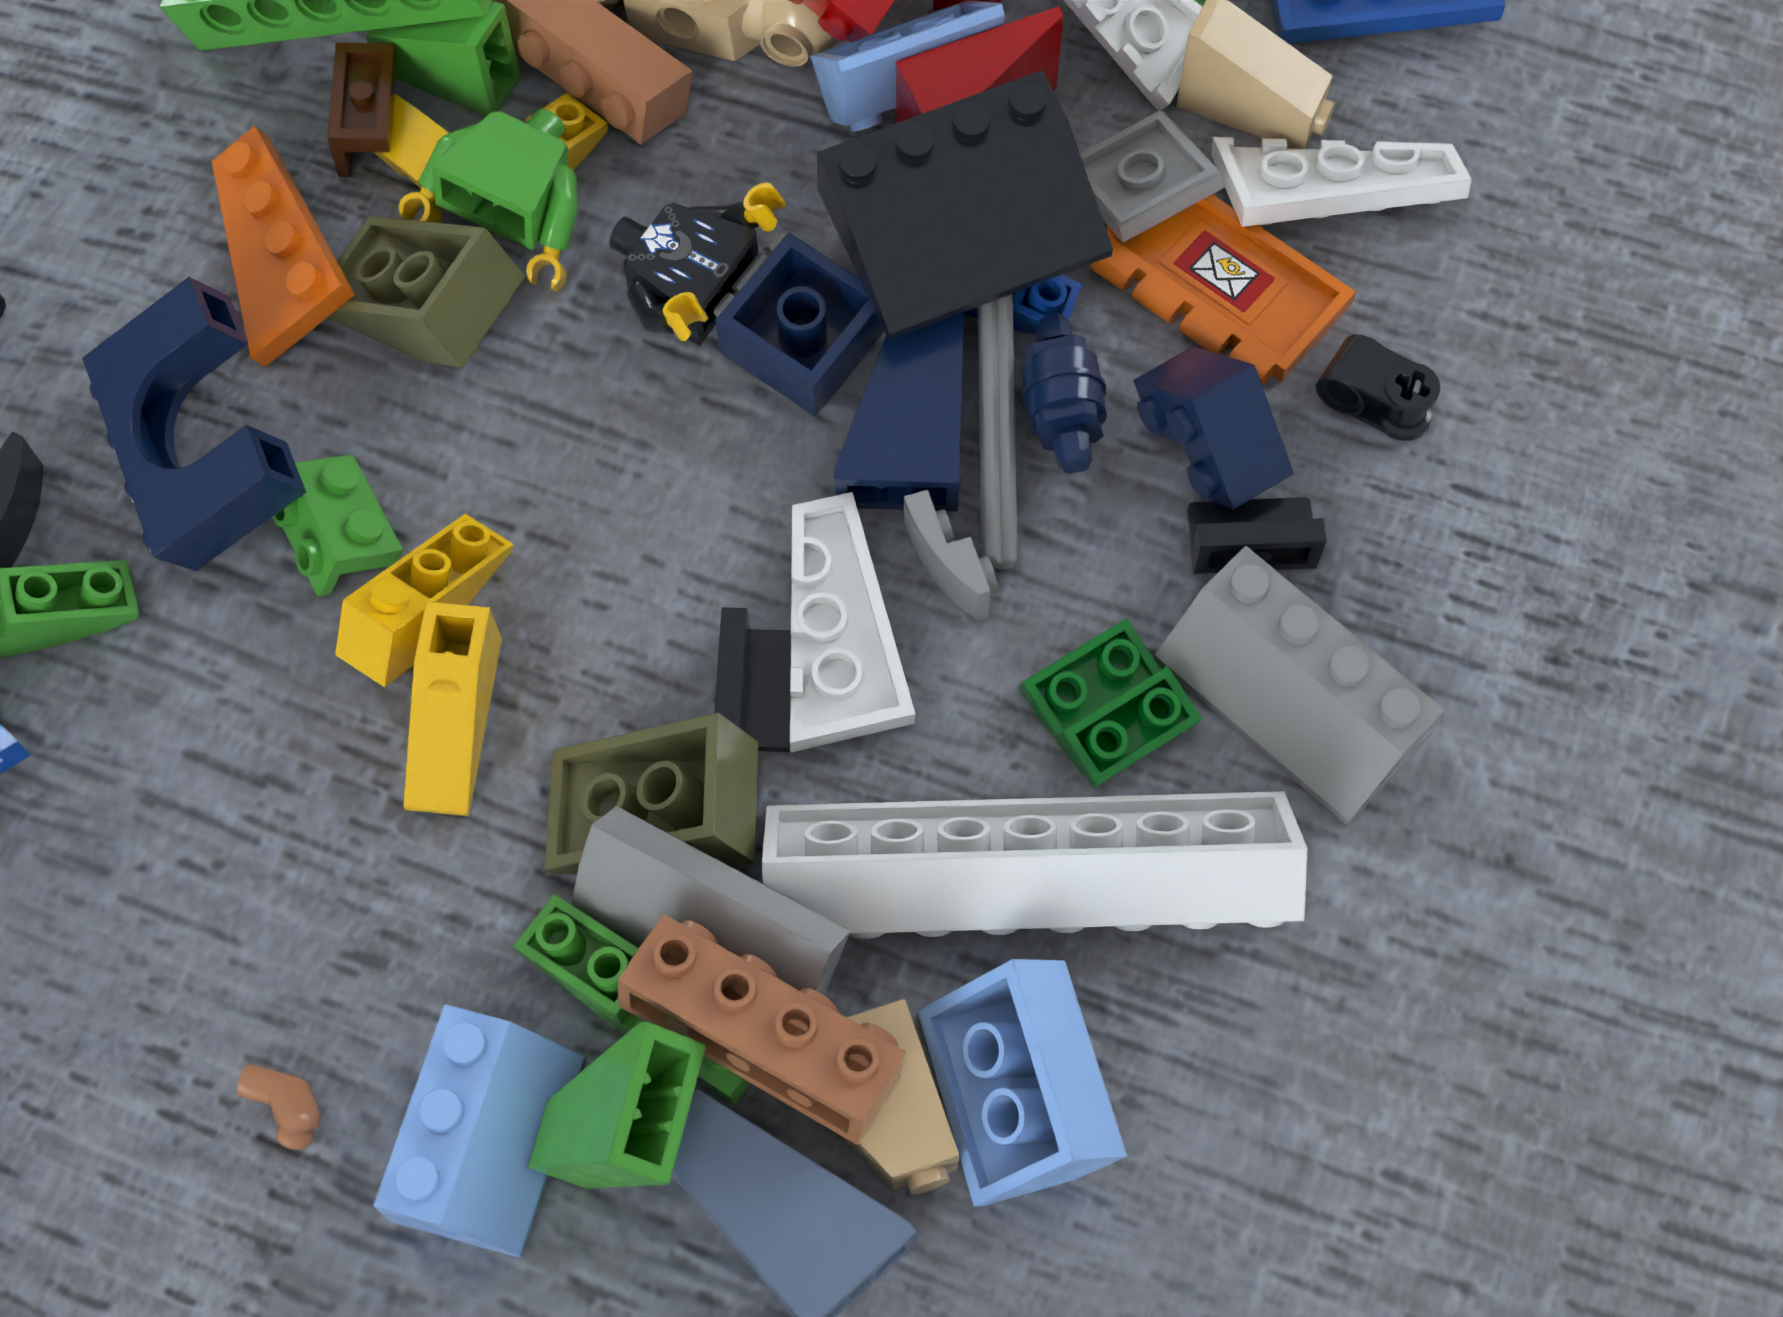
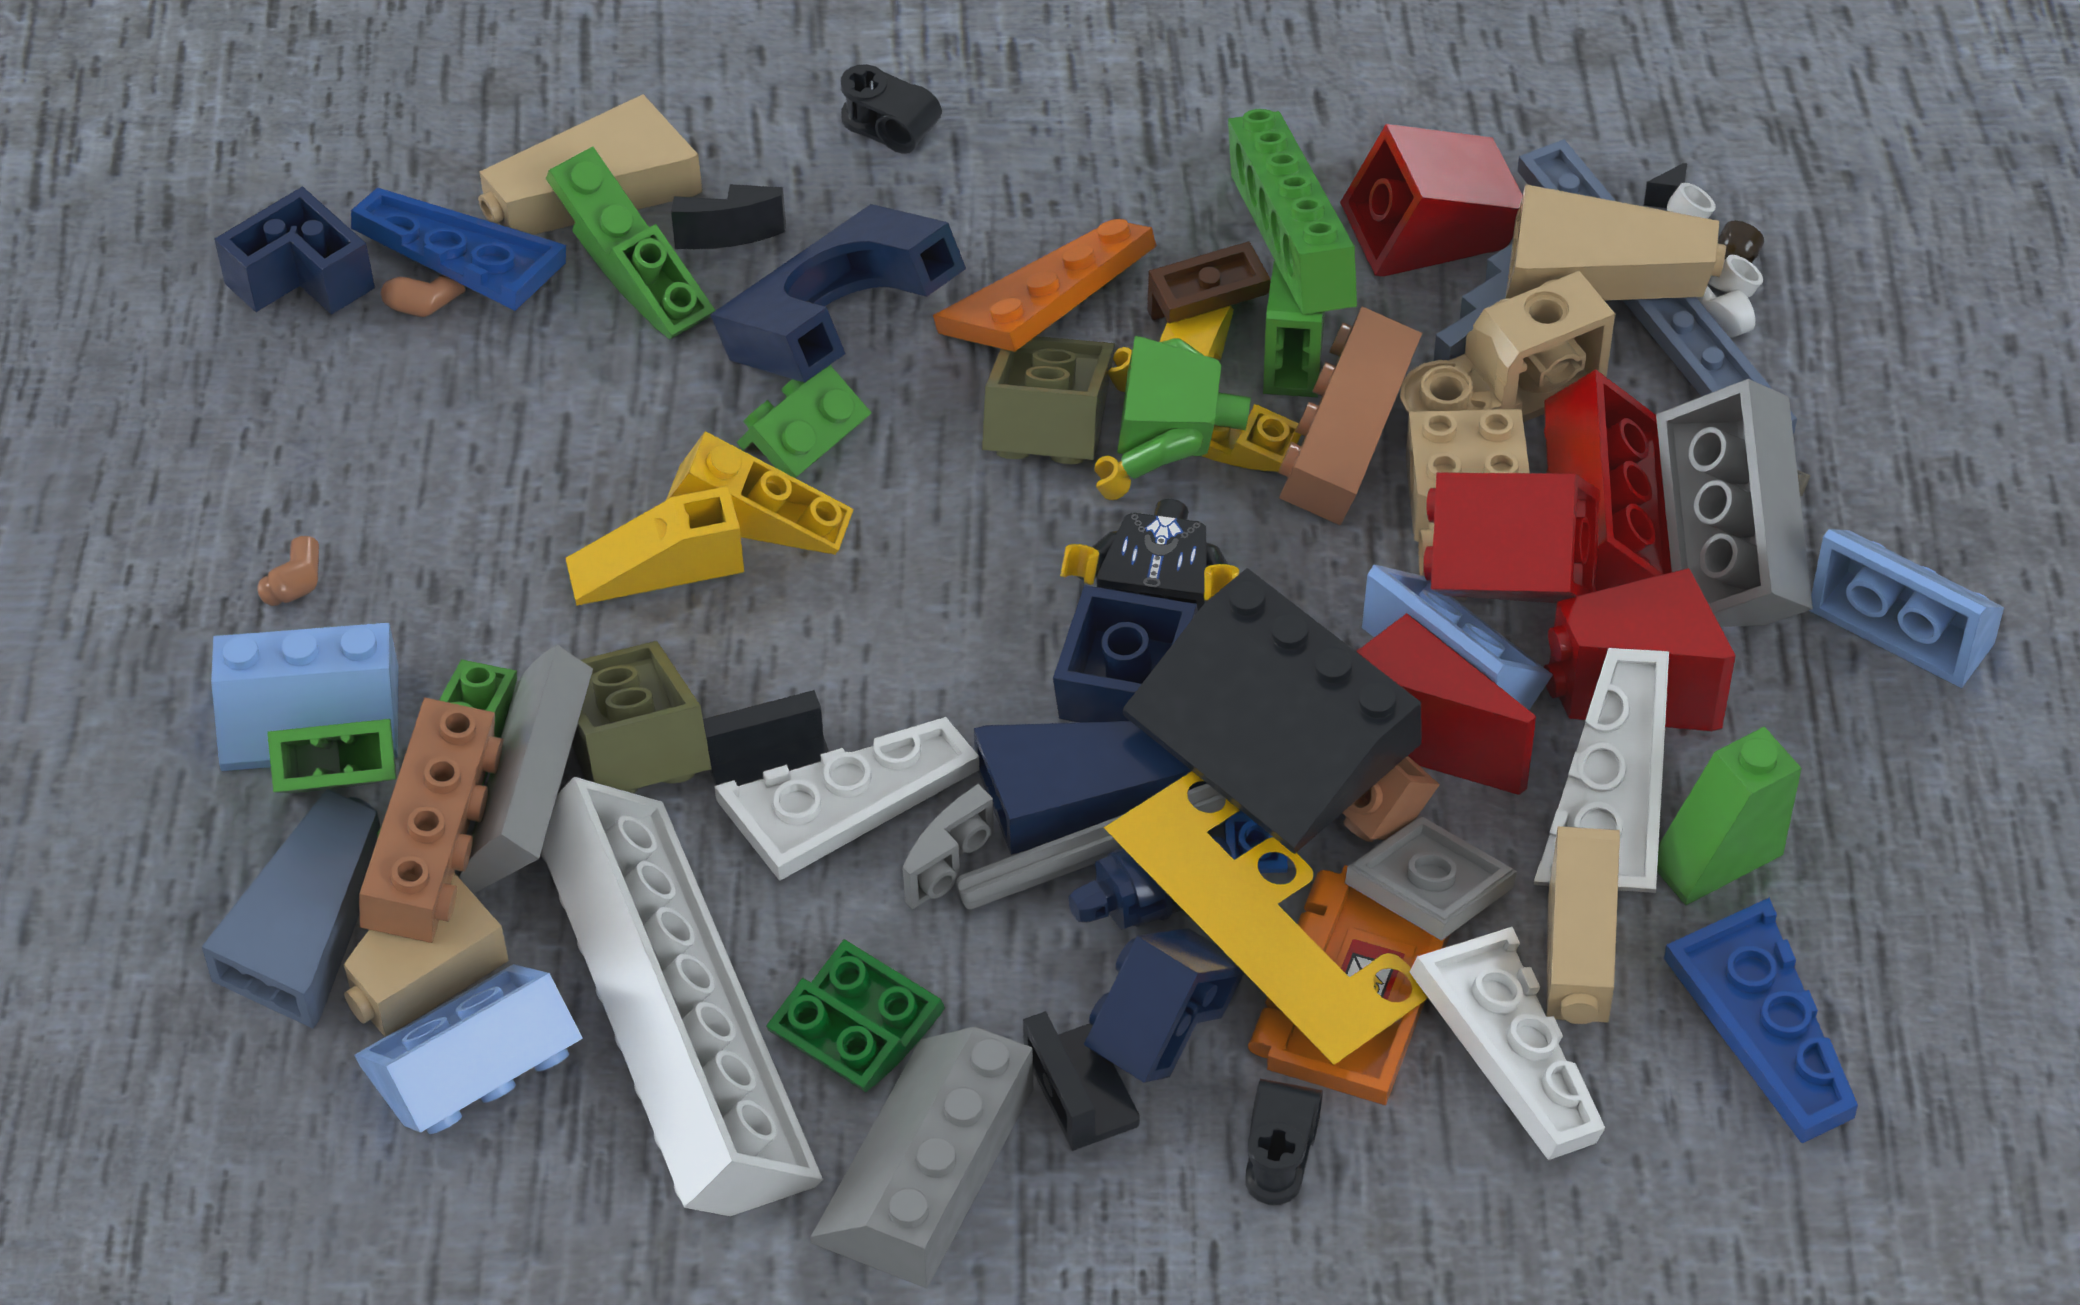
camera: 70 degrees right, 15 degrees down
none -> yellow piece [1104,771,1428,1065]

